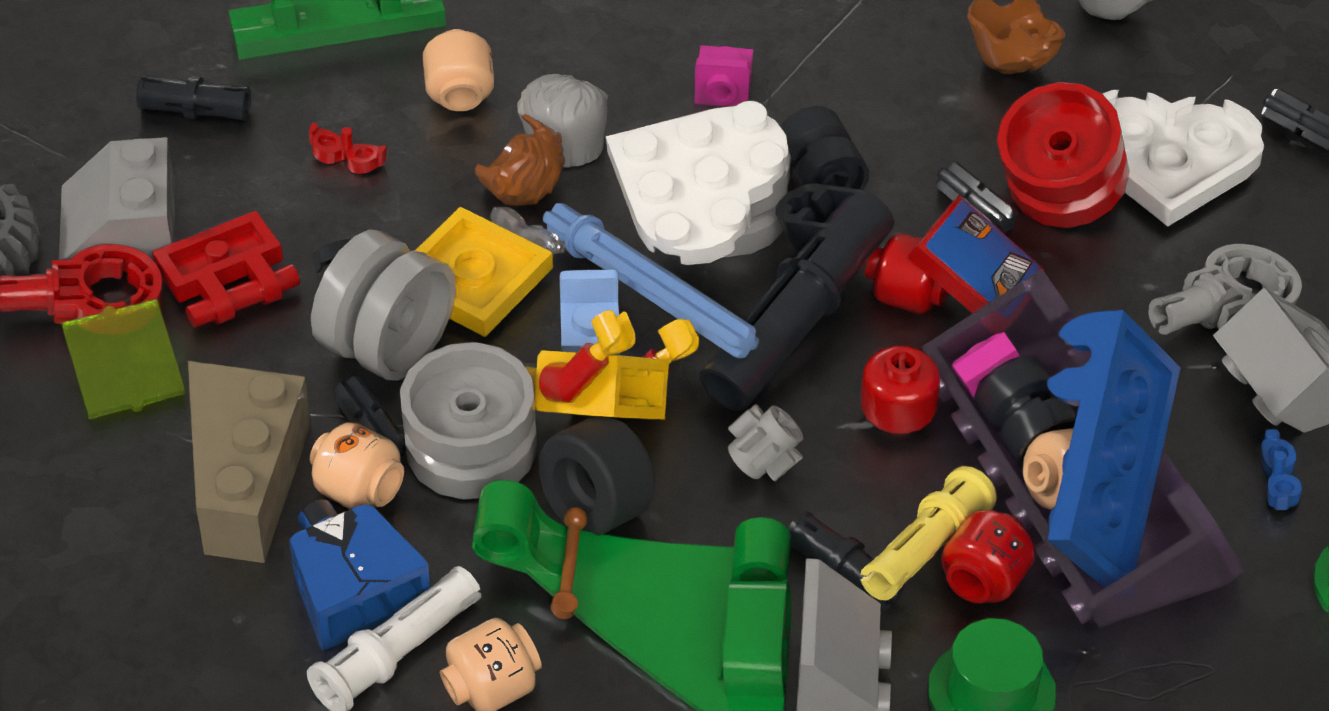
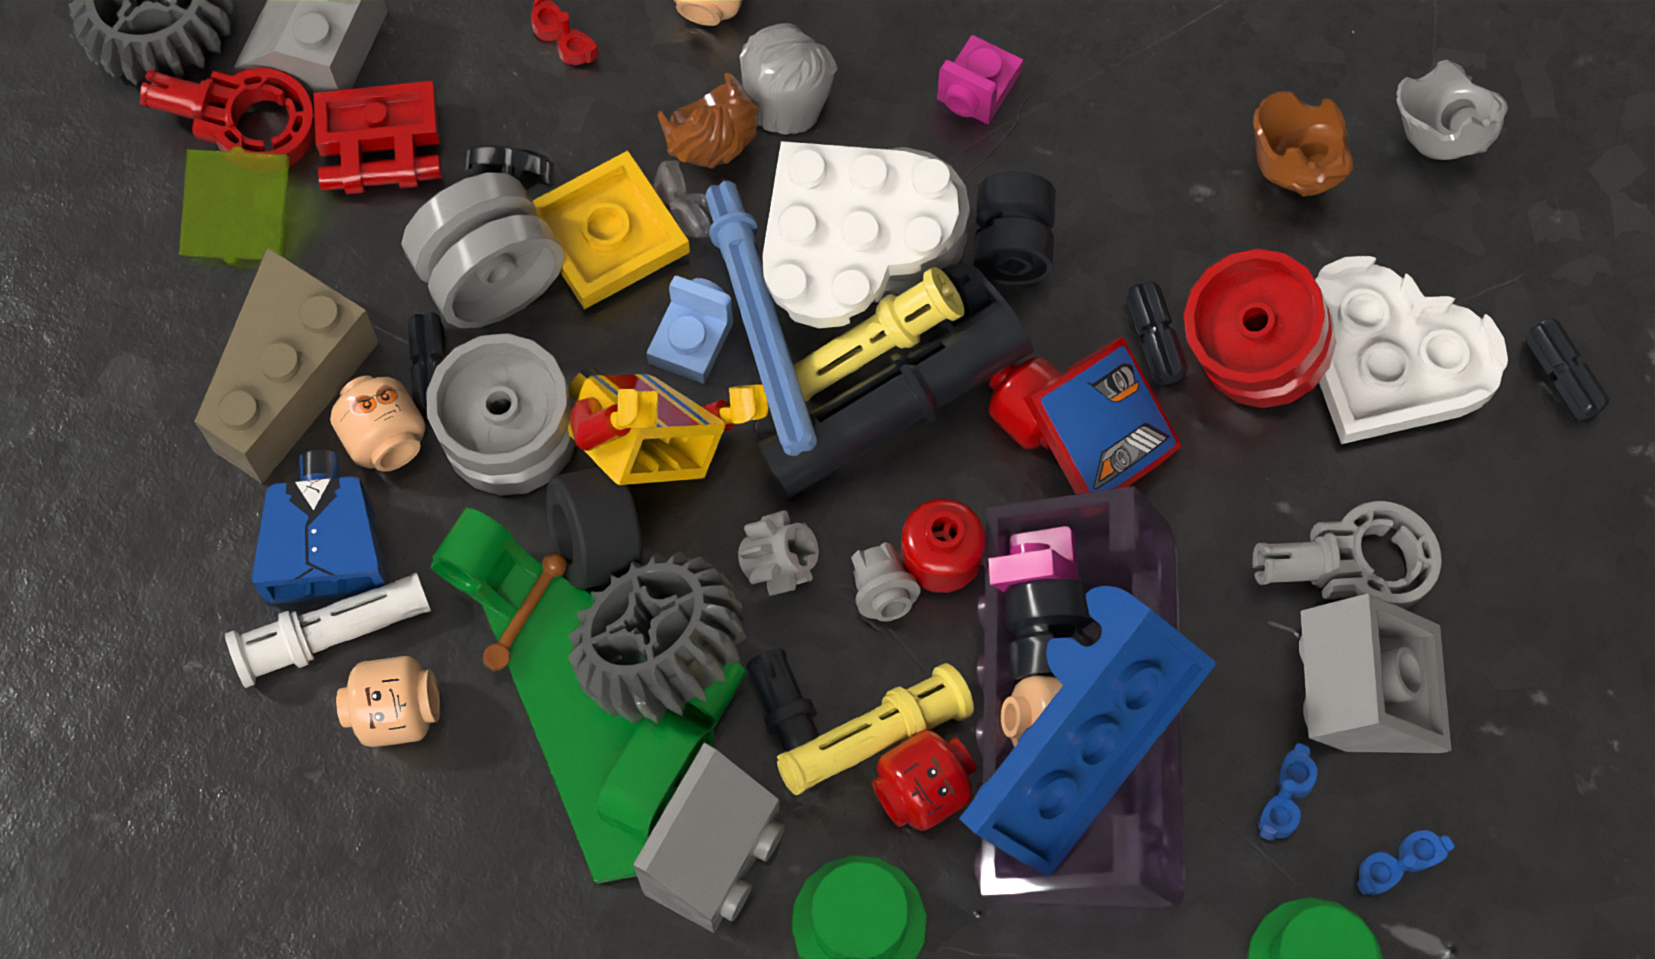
camera: 25 degrees right, 20 degrees up
none -> dark grey gear [568,551,747,724]
none -> light yellow pin [794,267,964,402]
none -> light grey hose [851,542,920,621]

